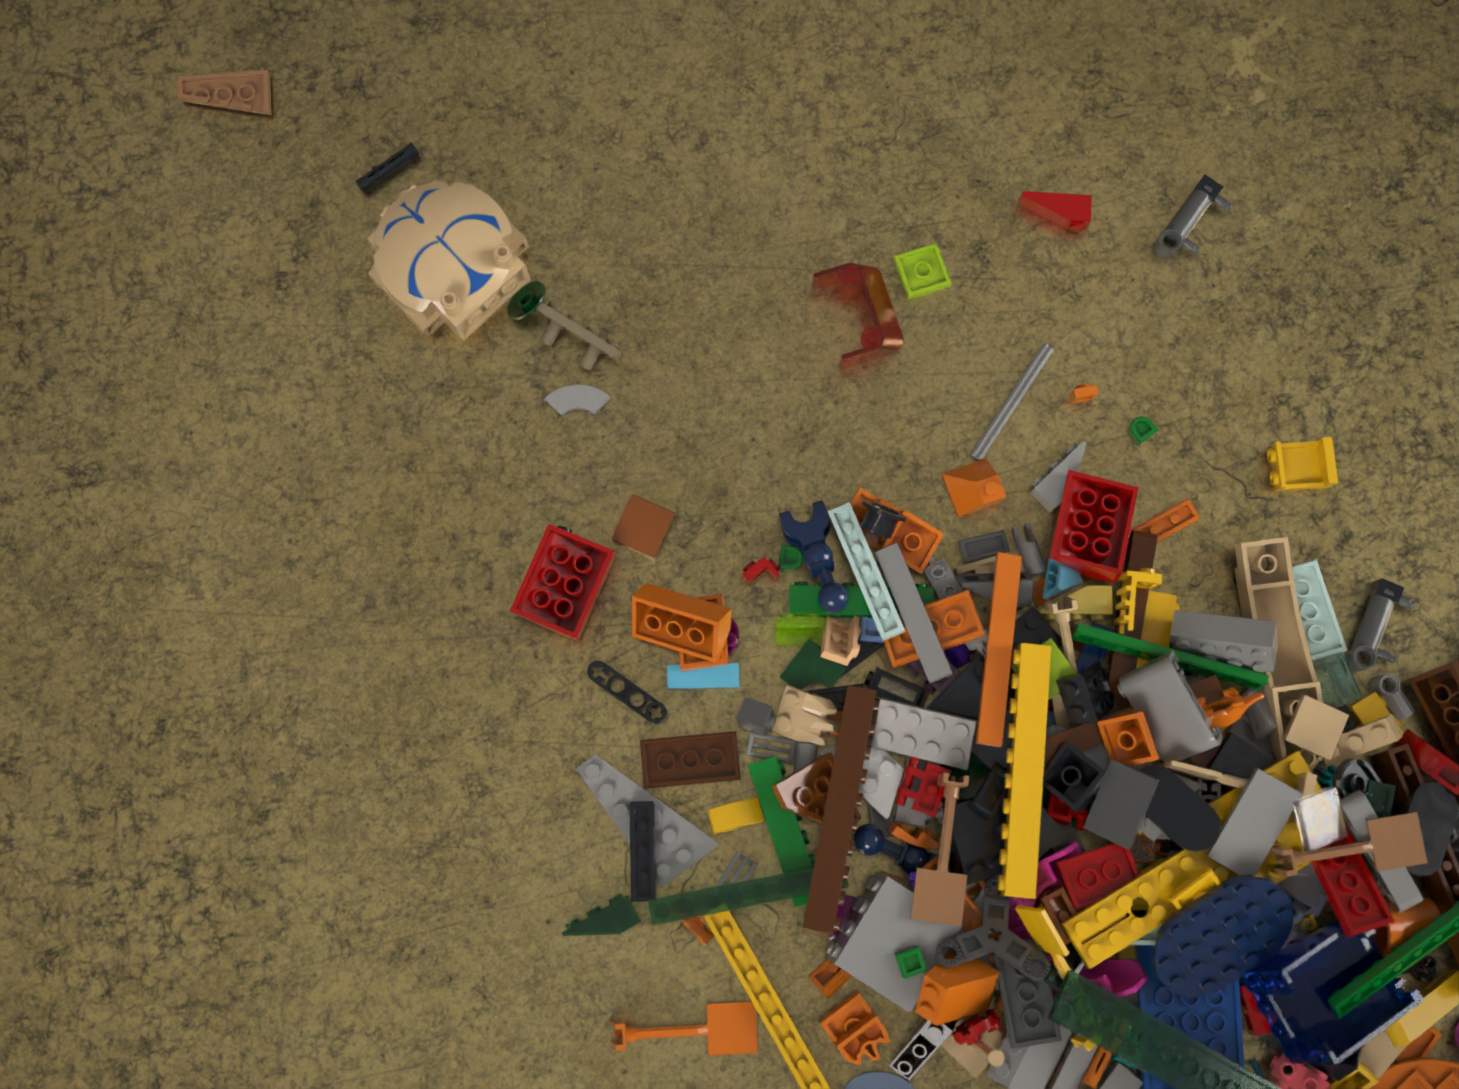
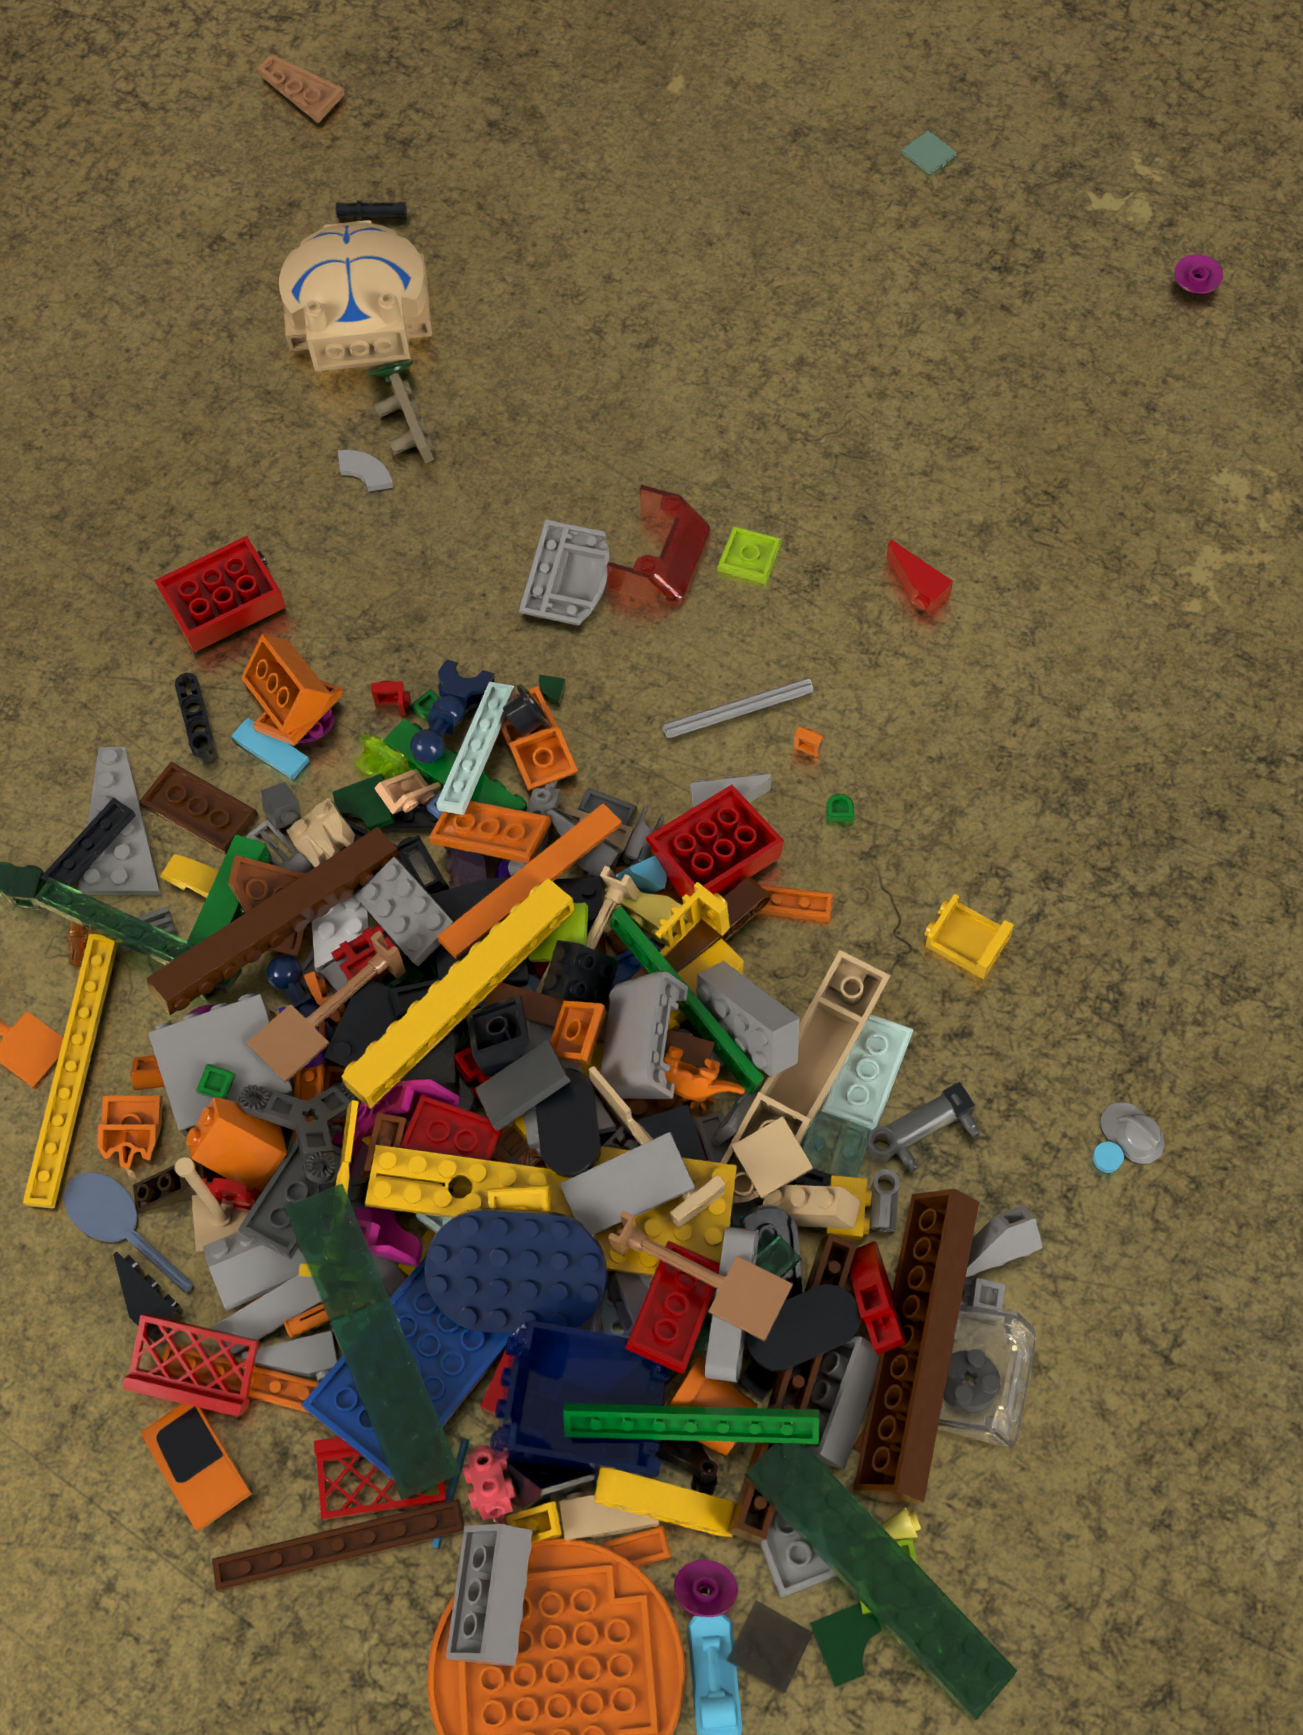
camera: 40 degrees right, 15 degrees down
dark orange slope [612,494,675,558] -> none
light grey tile [875,543,953,683] -> none
orange slope [942,458,1007,518] -> none
dark grey piece [1154,174,1232,259] -> none
clear tile [1293,787,1348,852] -> none
none -> light grey slope [519,520,610,625]
none -> dark green tile [539,674,566,706]

